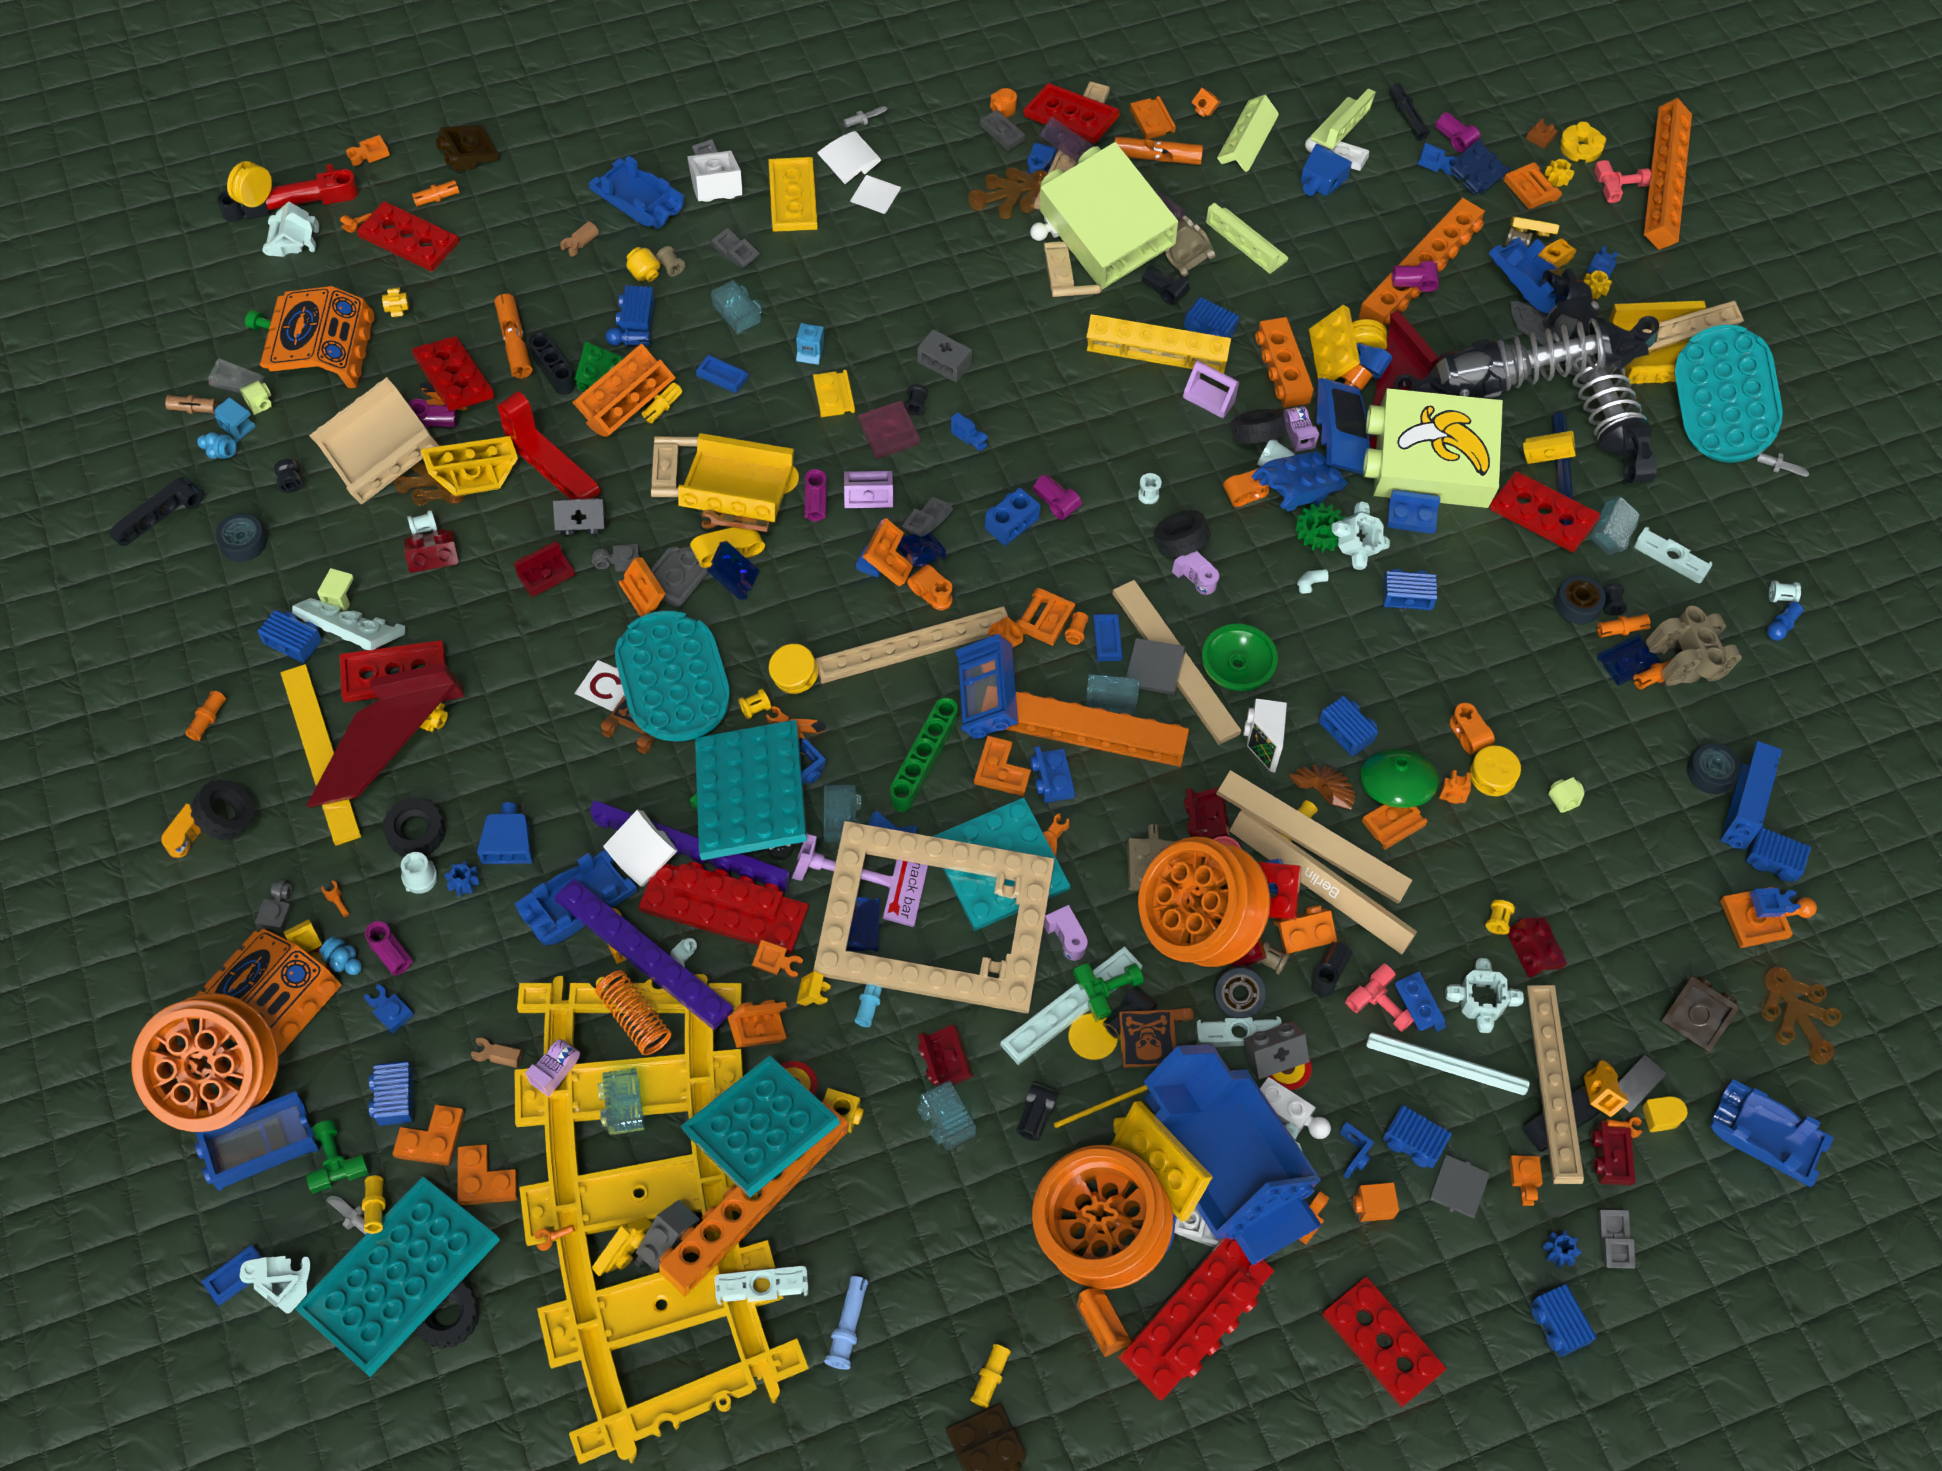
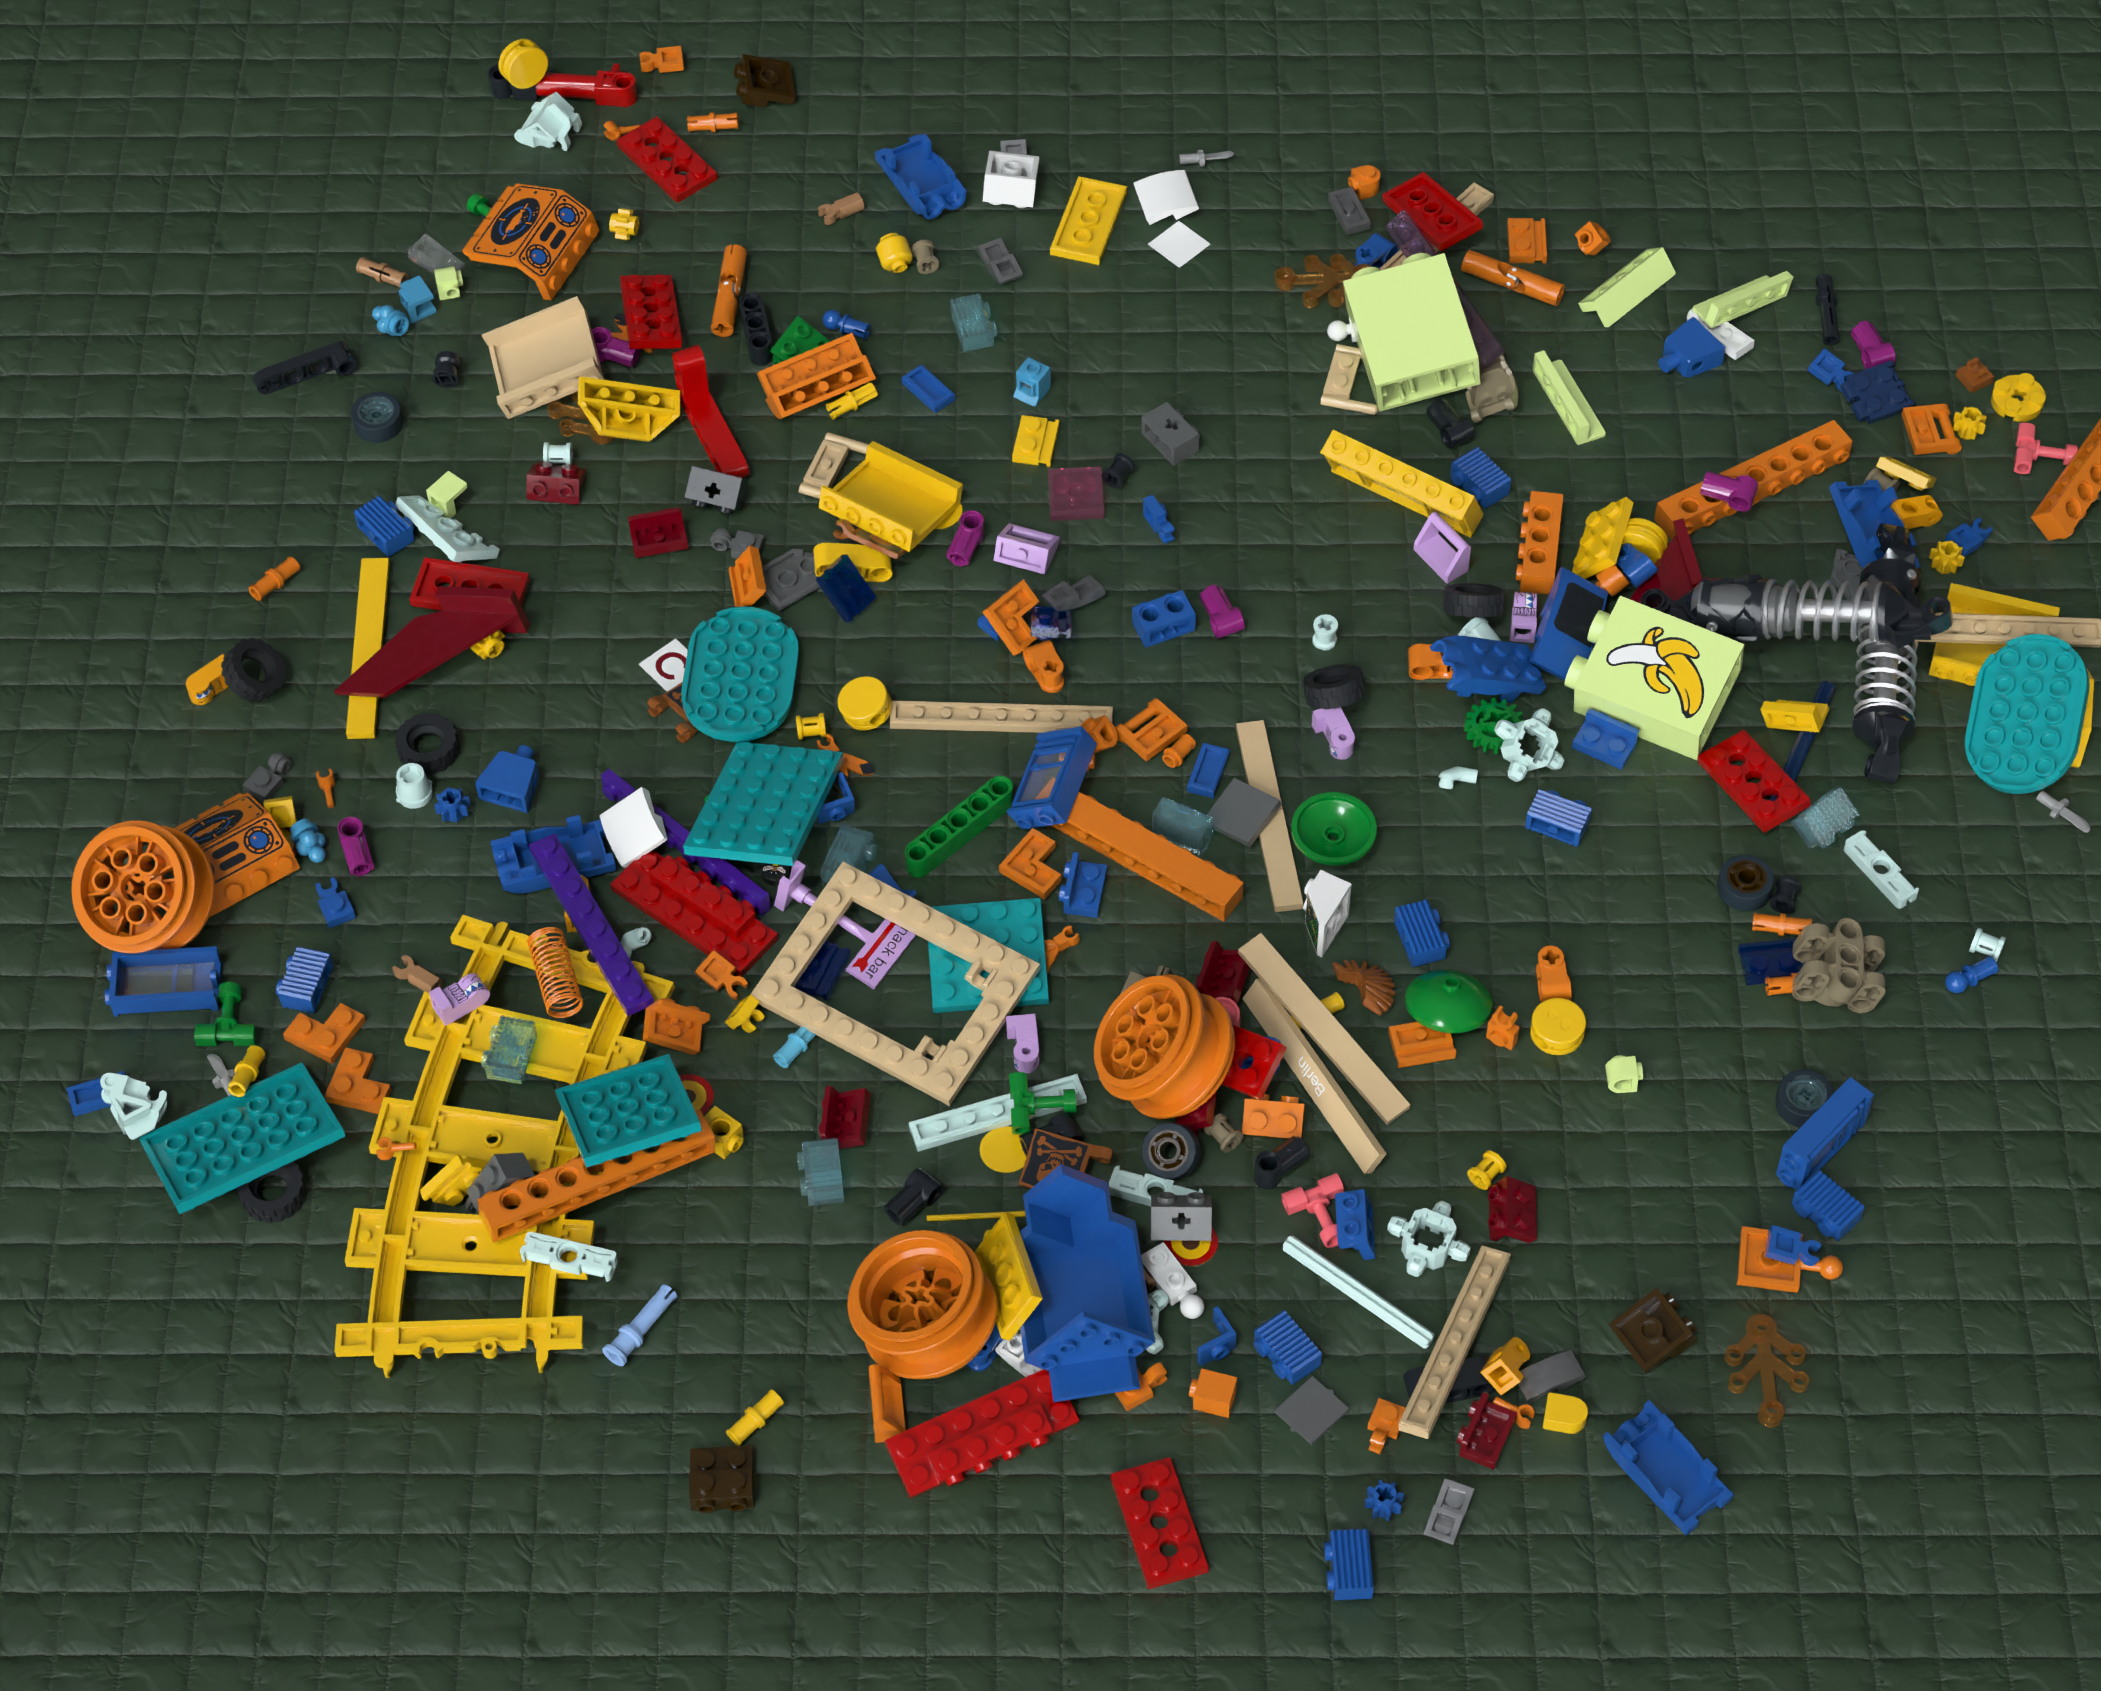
camera: 25 degrees right, 5 degrees down
blue brick [616,285,654,333] -> none

